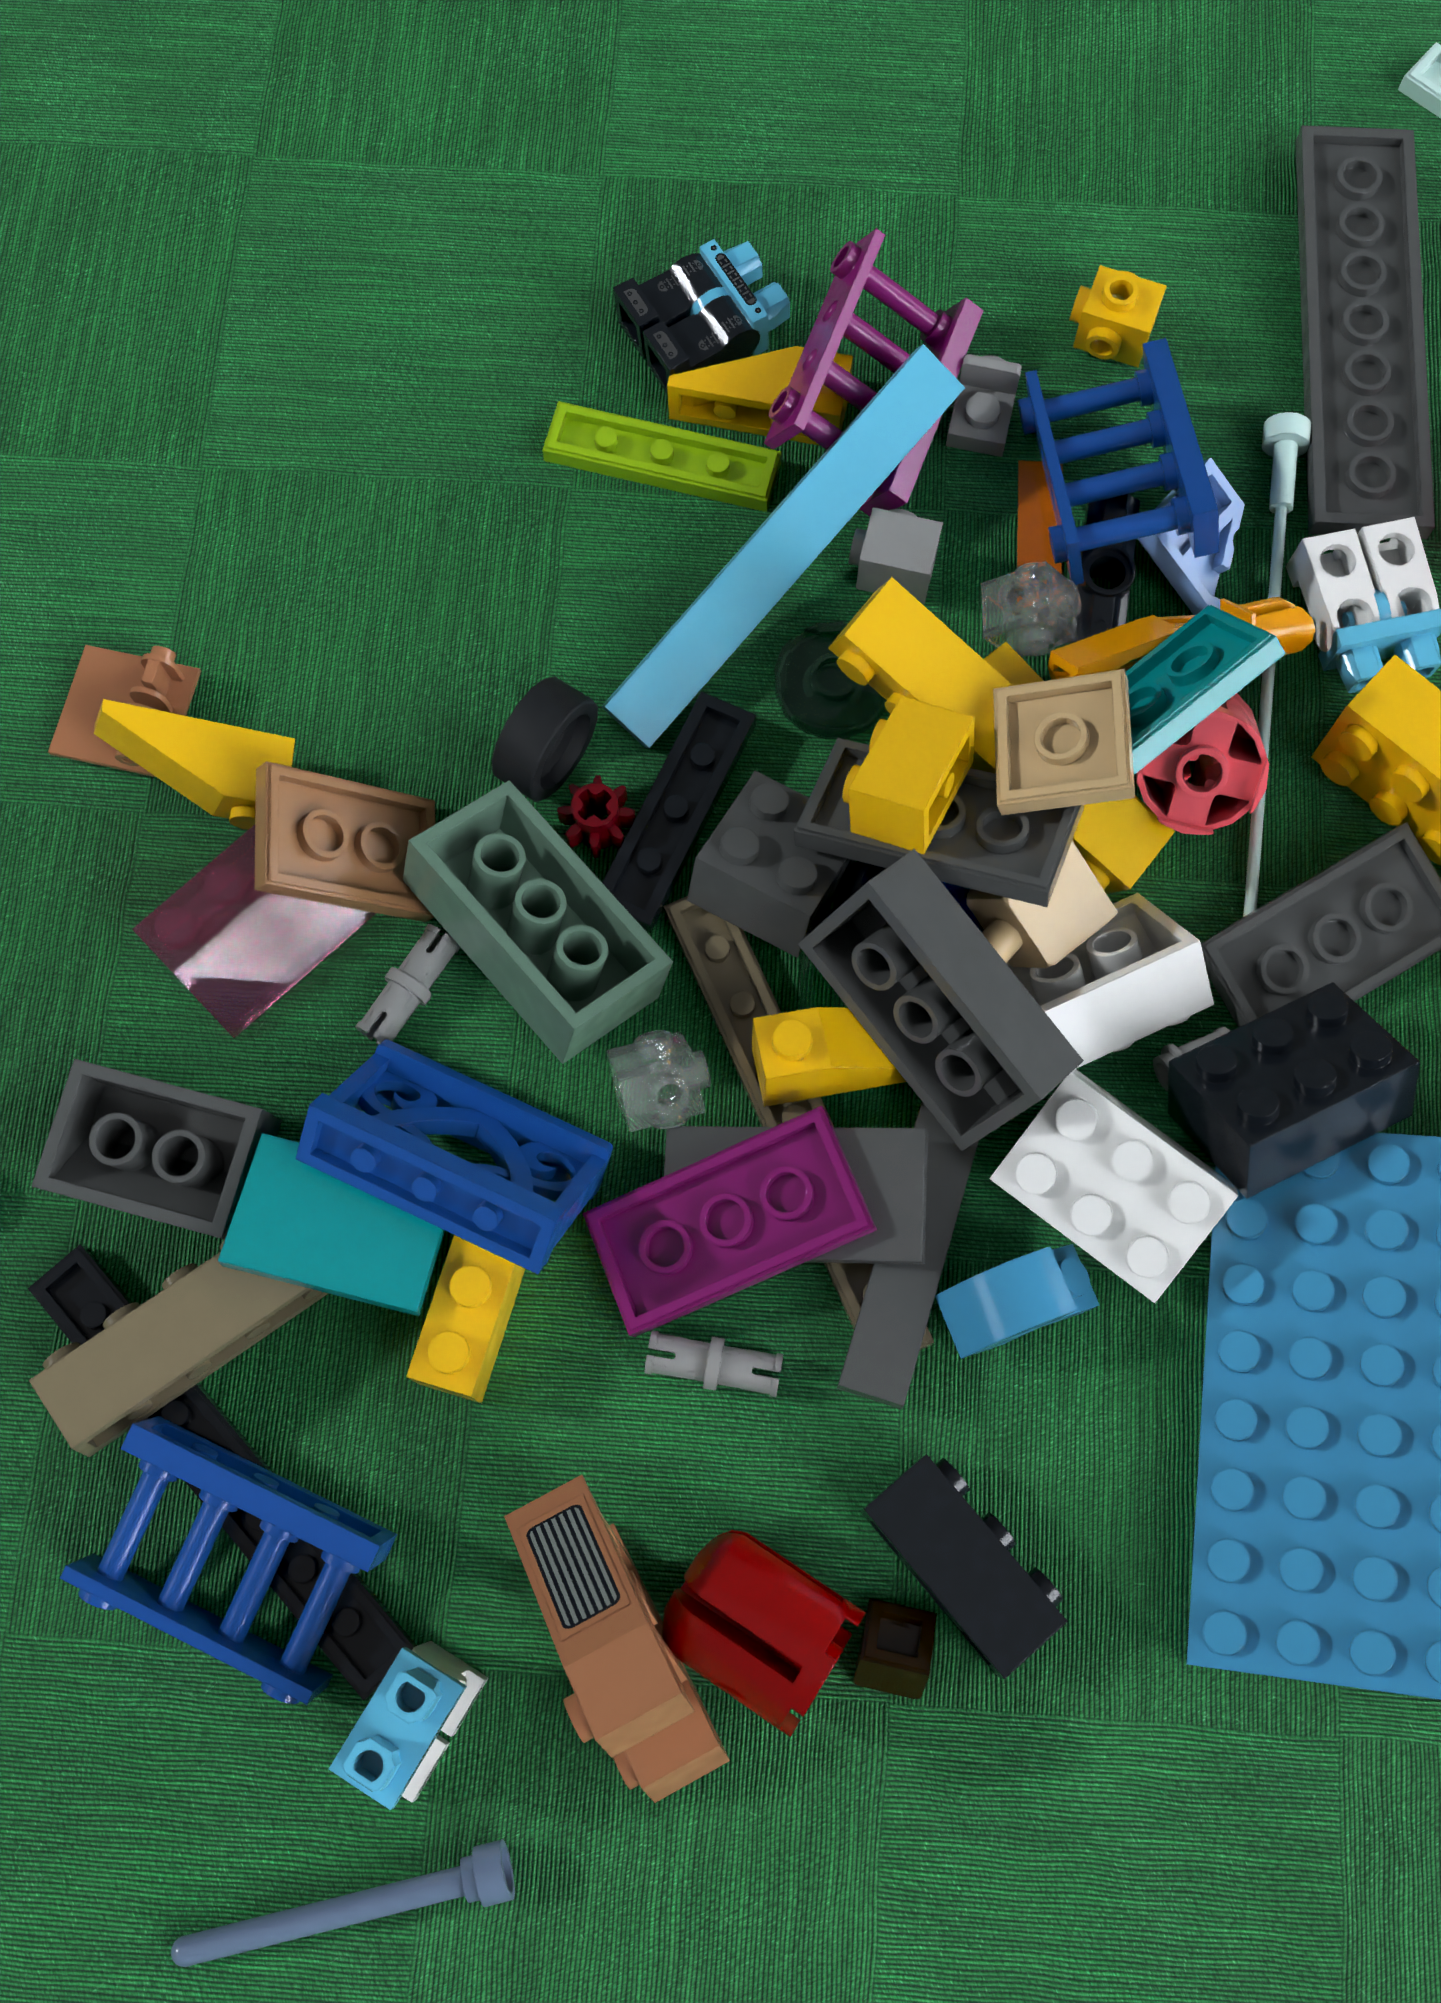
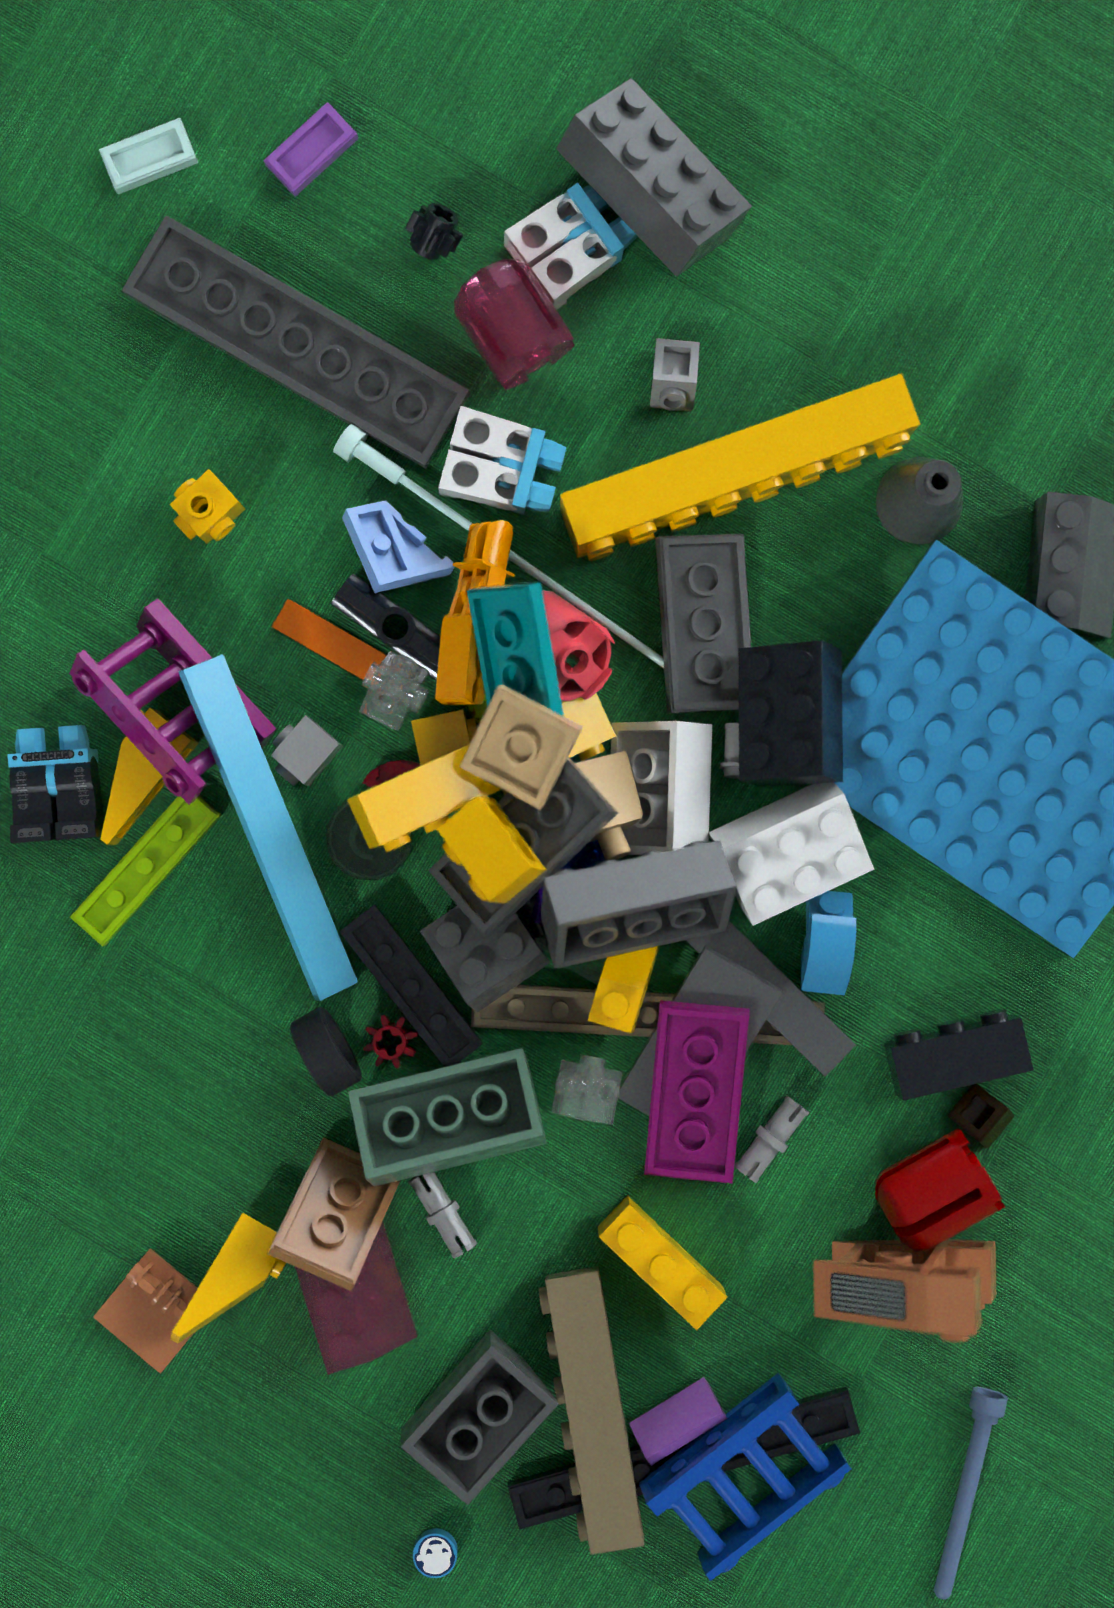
camera: 65 degrees left, 15 degrees up
teal tile [218,1133,445,1316] -> none
blue fence [295,1039,613,1275] -> none
medium azure hips [328,1641,488,1810] -> none
light grey bracket [946,354,1022,457] -> none
blue fence [1018,338,1219,586] -> none
none -> medium lavender tile [629,1377,727,1465]

